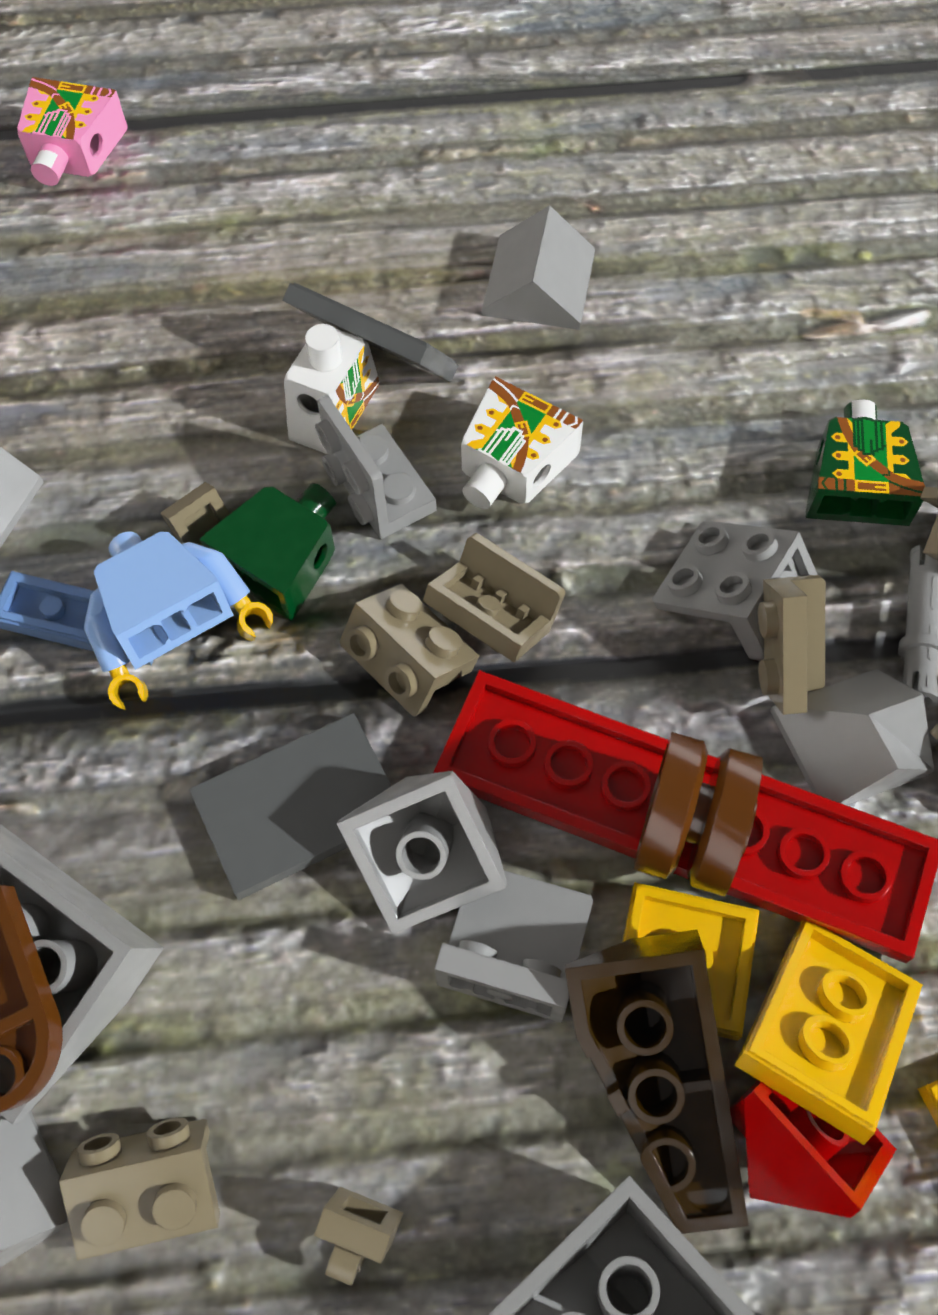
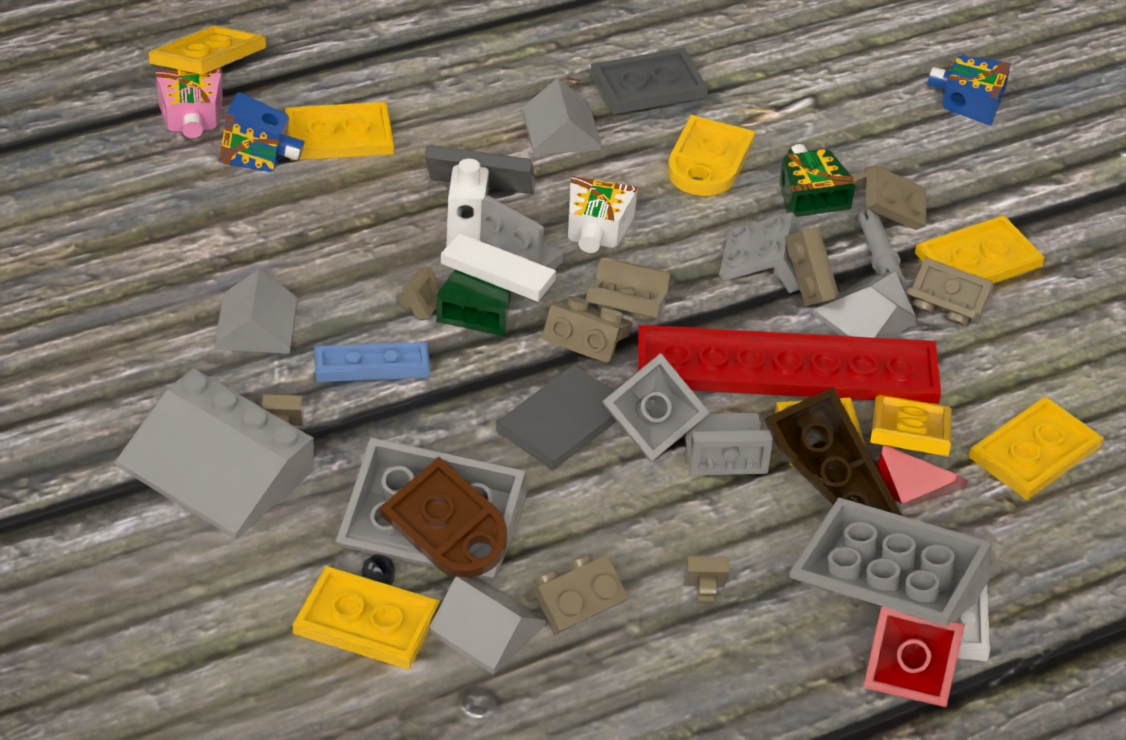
camera: 25 degrees left, 20 degrees down
light blue torso [84,531,273,710] -> none
reddish brown wheel [633,732,763,897] -> none
none -> yellow tile [149,25,266,75]
none -> blue torso [219,92,305,172]
none -> yellow tile [285,102,394,161]
none -> white tile [441,233,556,302]
none -> dark grey plate [590,48,708,114]
none -> yellow tile [668,115,756,196]

